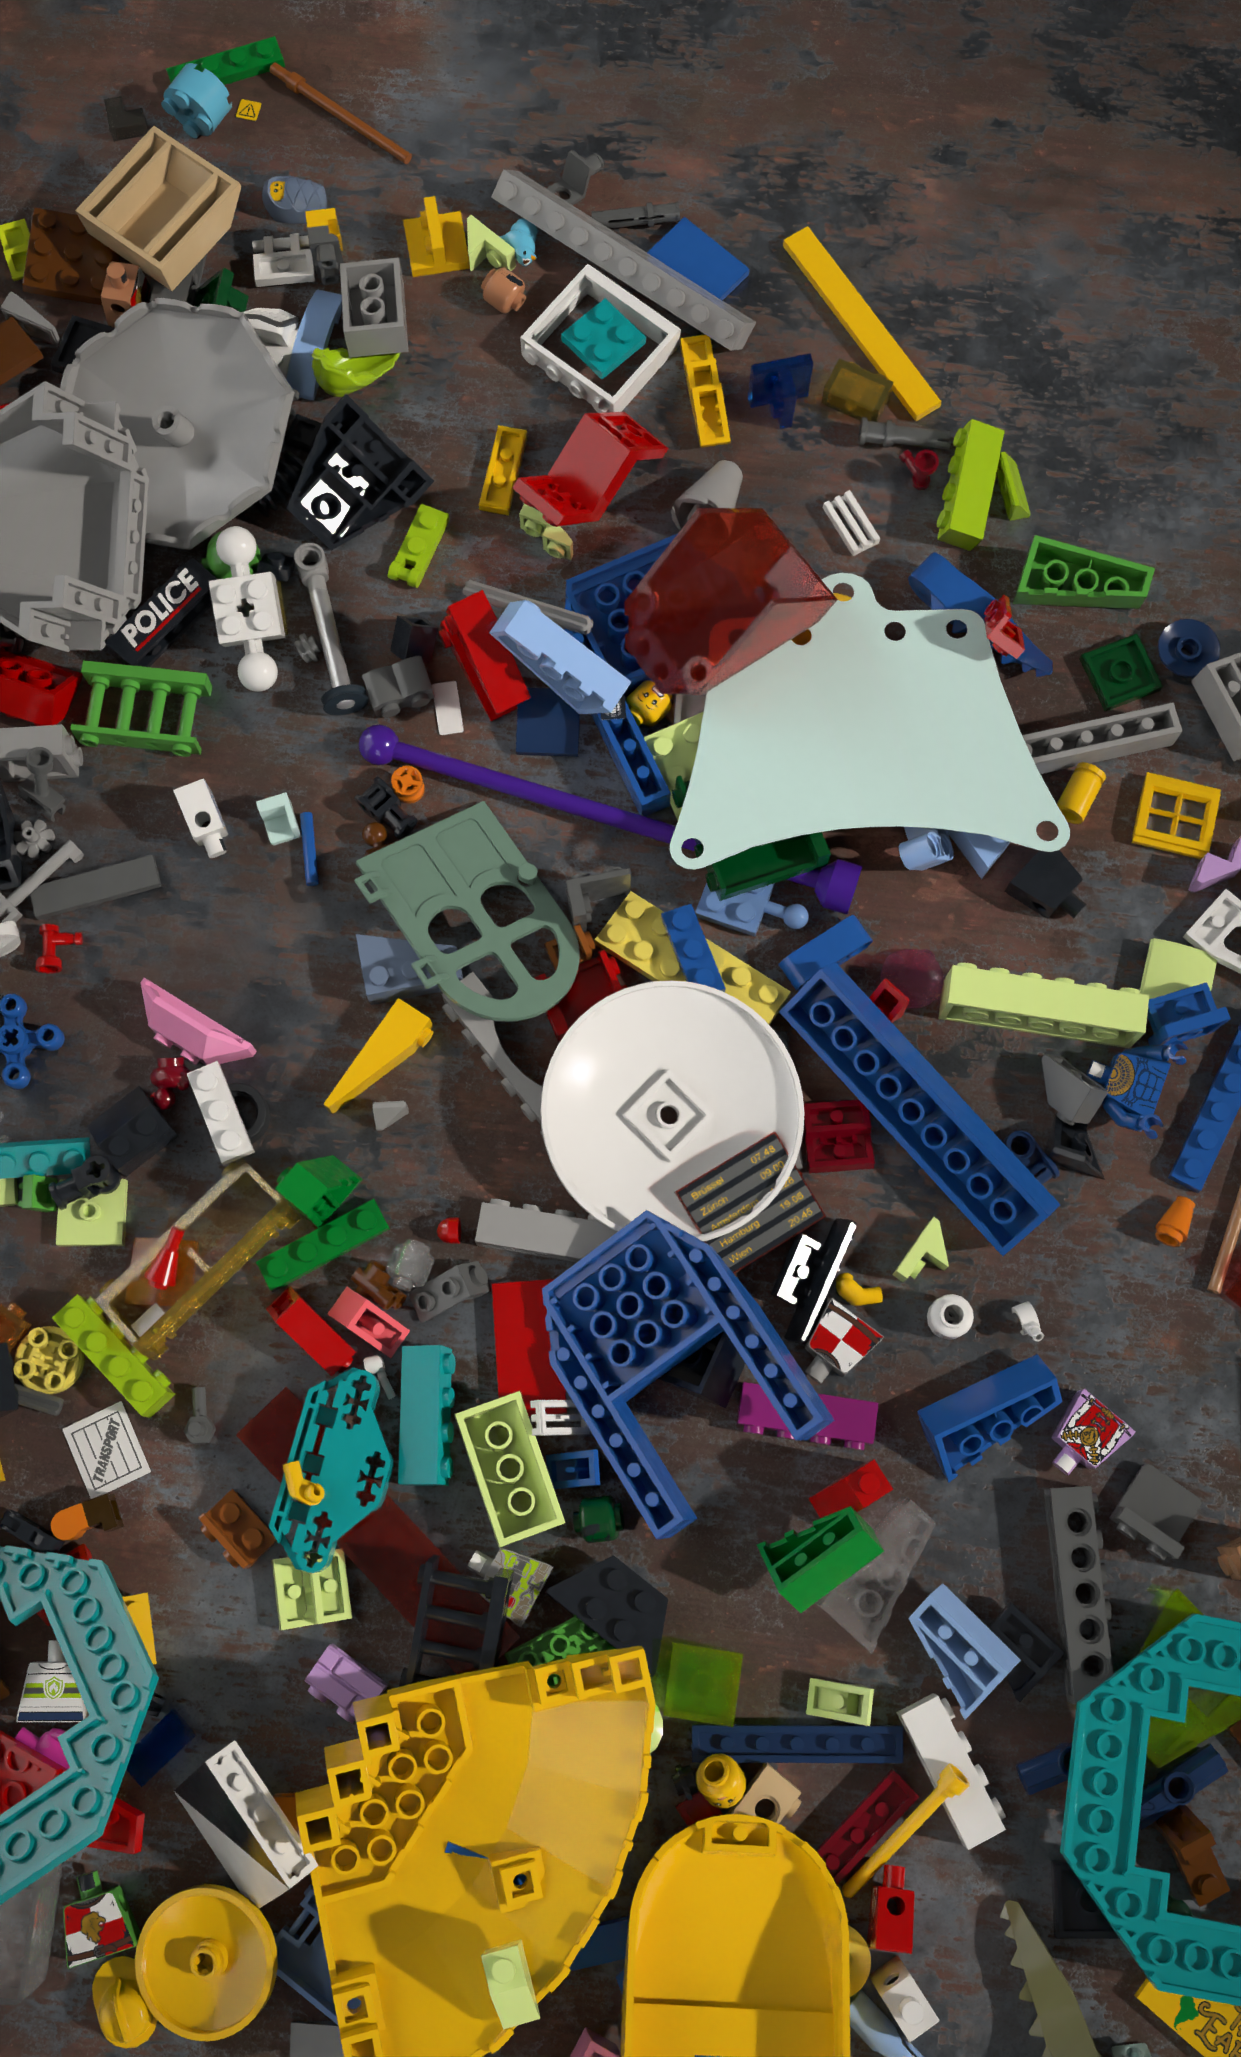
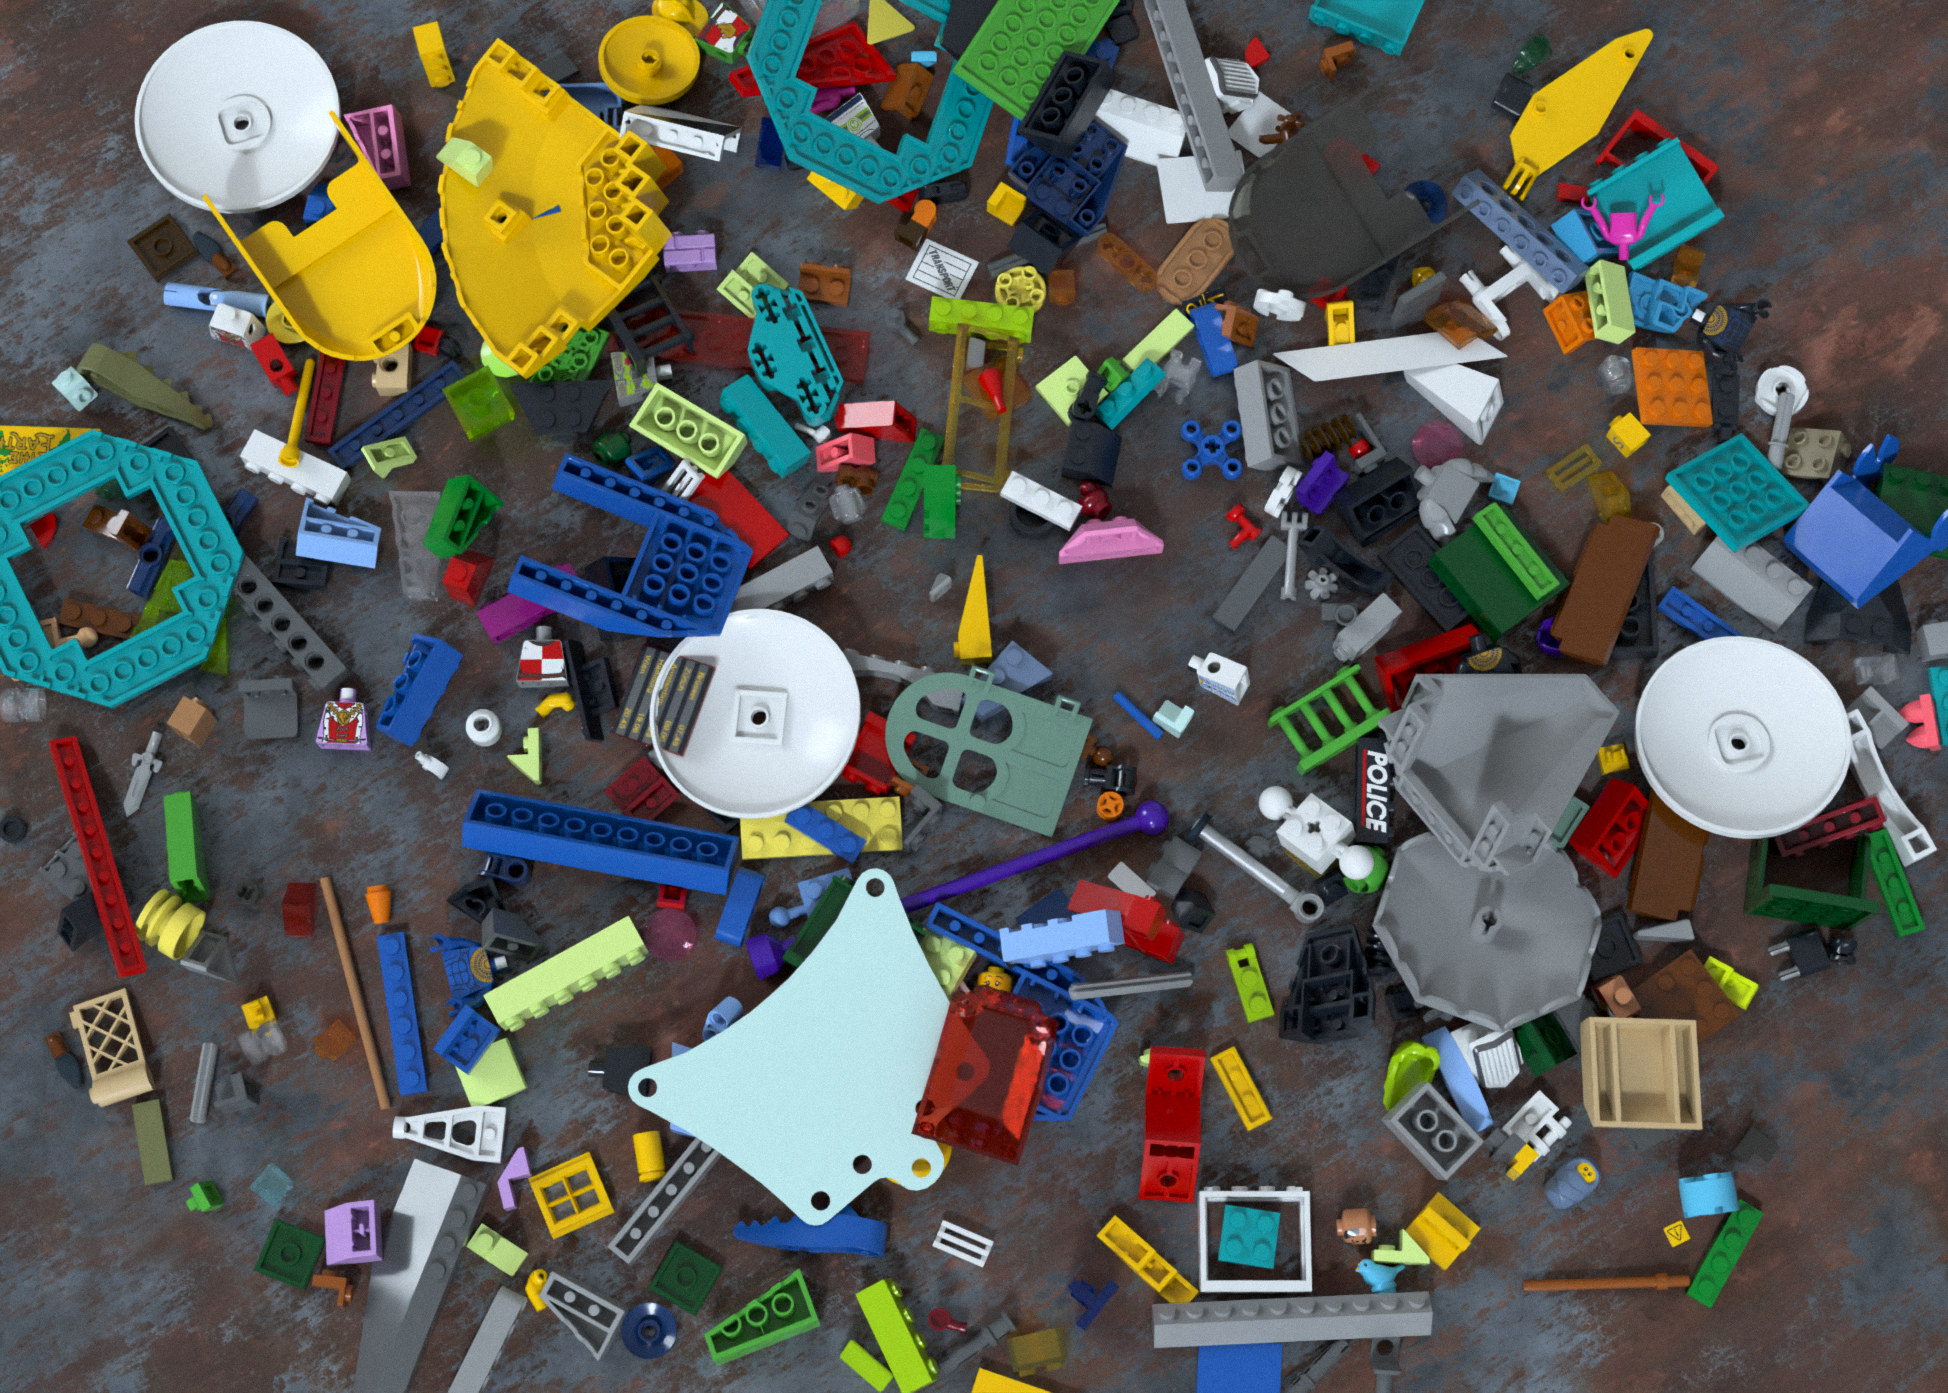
camera: 140 degrees right, 0 degrees up
yellow arm [282,1461,325,1506] -> none
light grey cone [671,460,743,545] -> none
yellow head [696,1754,746,1809] -> none
red bracket [984,595,1025,659] -> none

